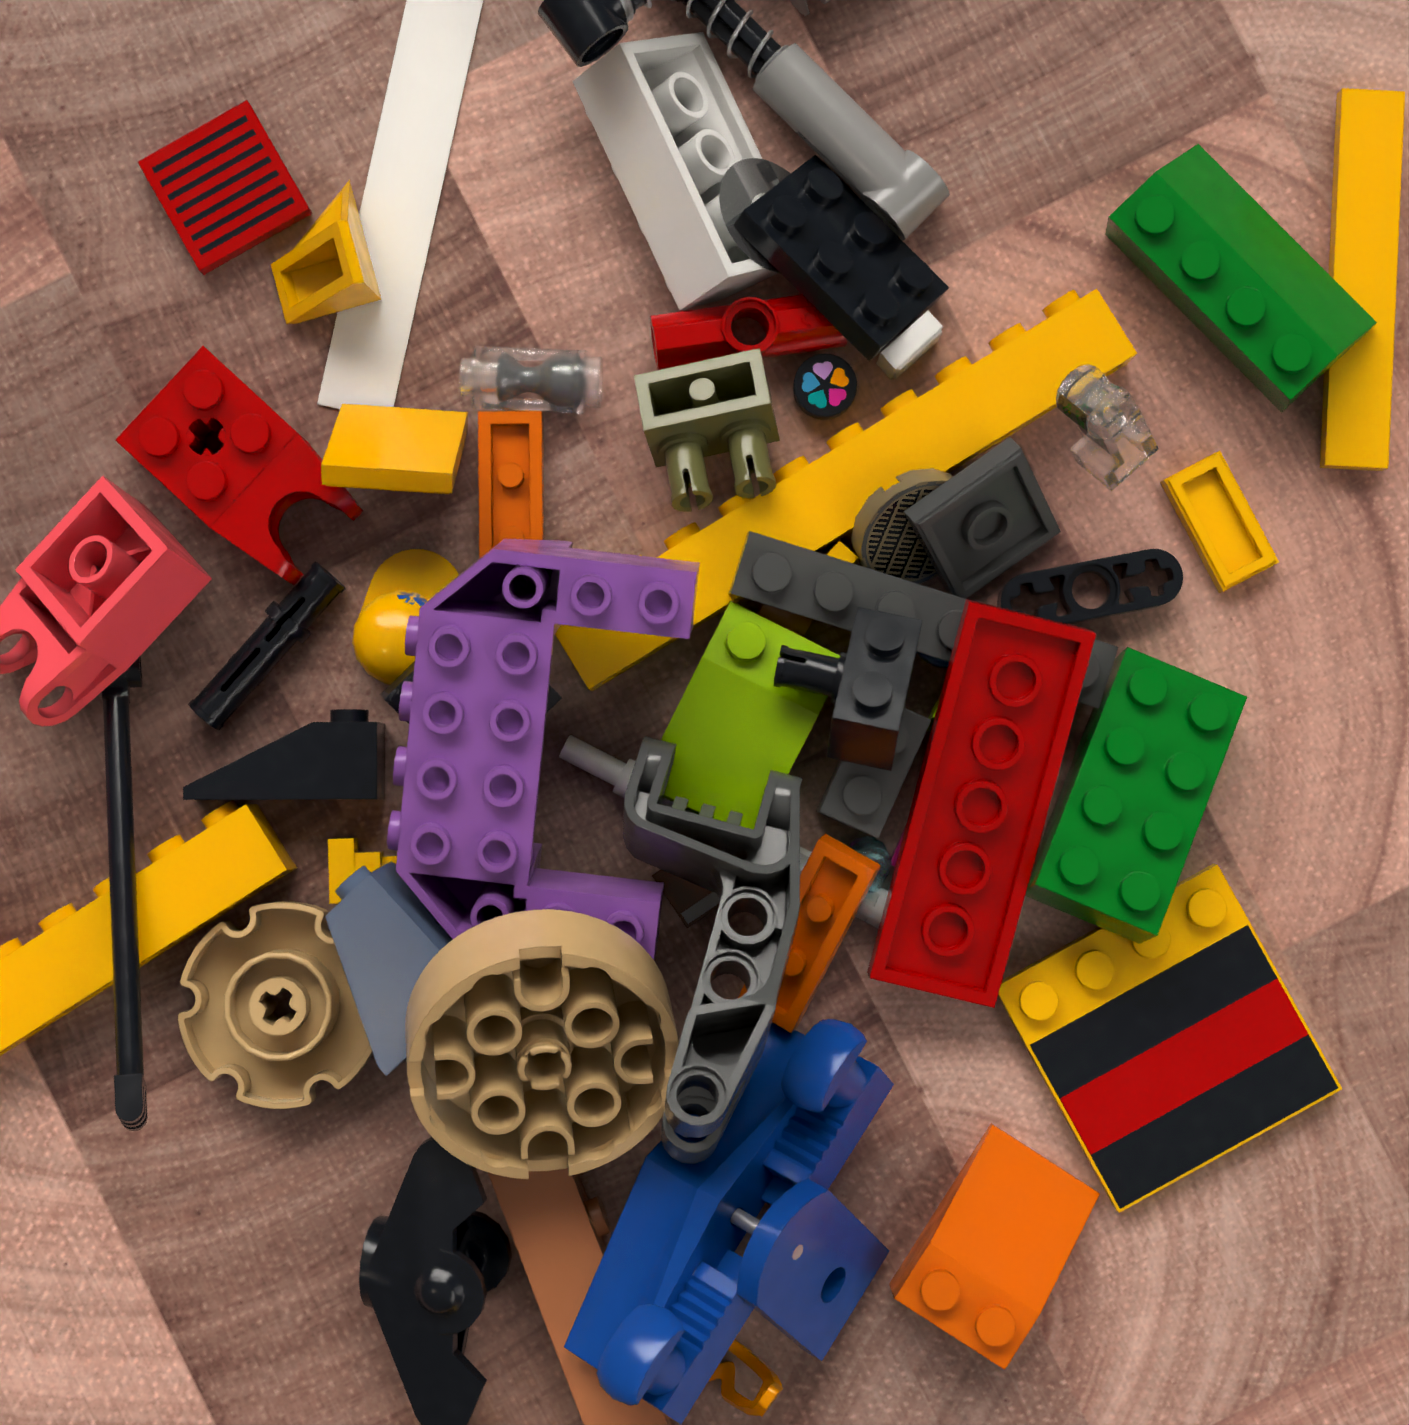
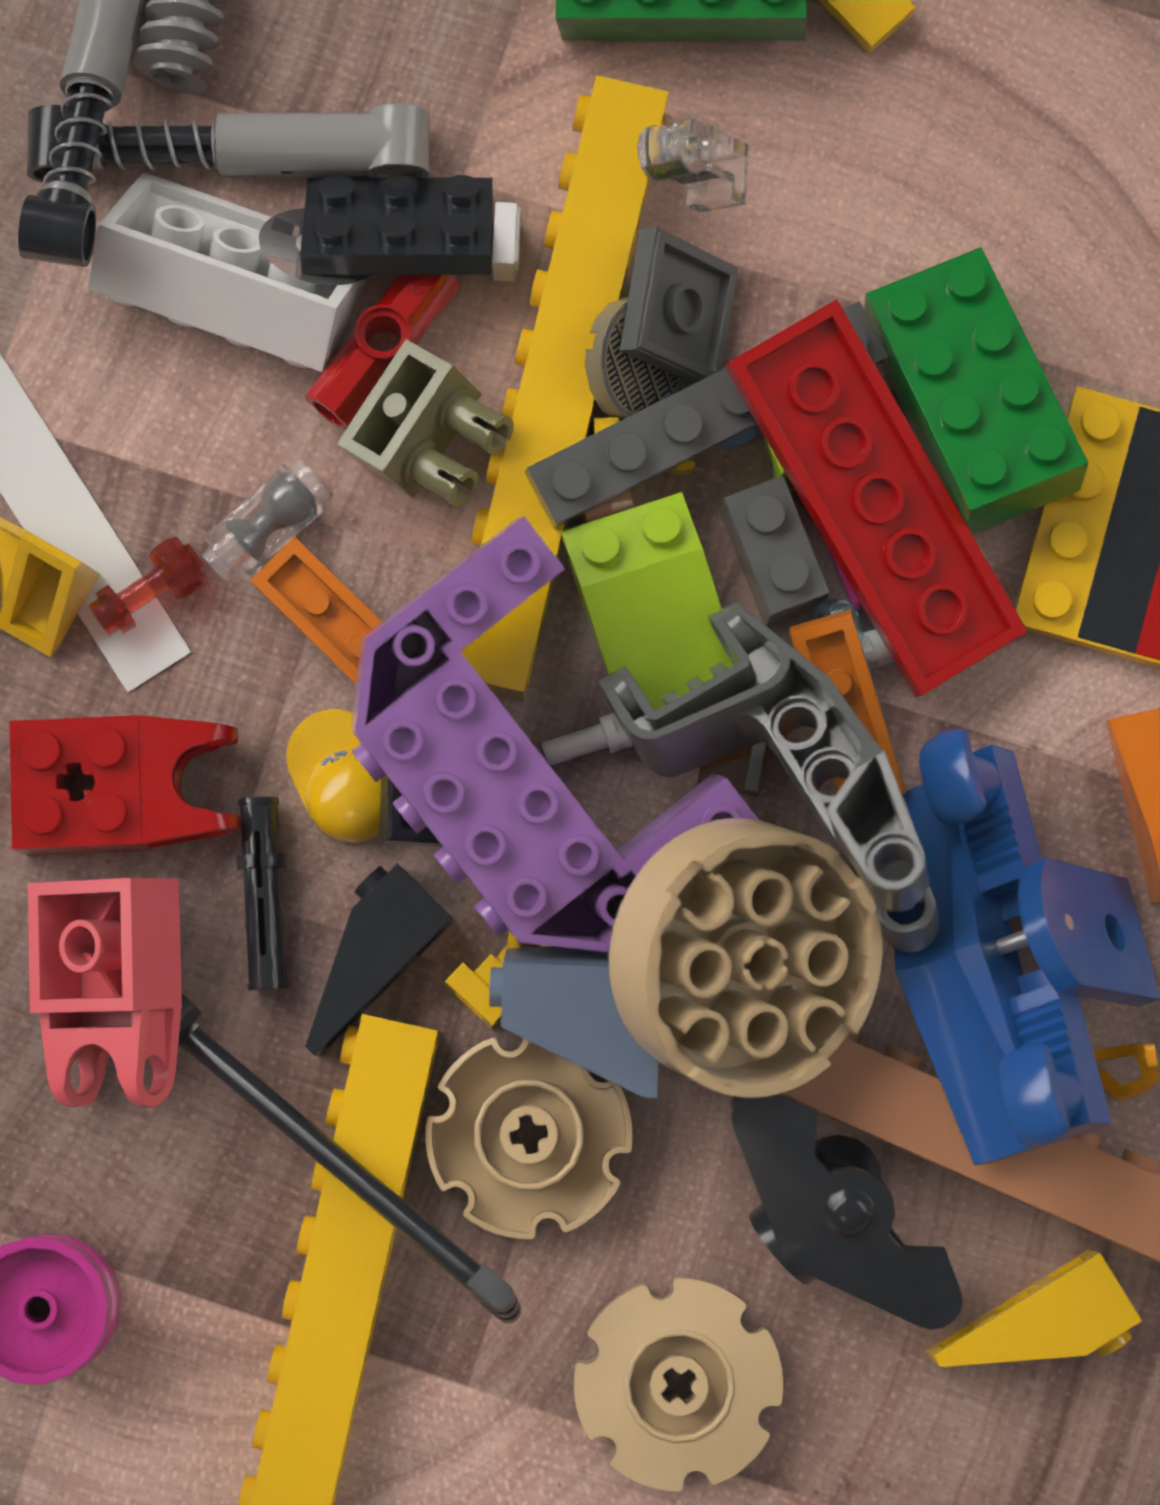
camera: 50 degrees left, 5 degrees down
yellow tile [321,404,468,494] -> none
black brick [774,607,923,771] -> none
black tile [793,354,857,420] -> none
black beam [997,549,1183,624] -> none
yellow tile [1160,450,1279,593] -> none
none -> clear red bar [88,537,207,637]
none -> tan piece [574,1276,783,1492]

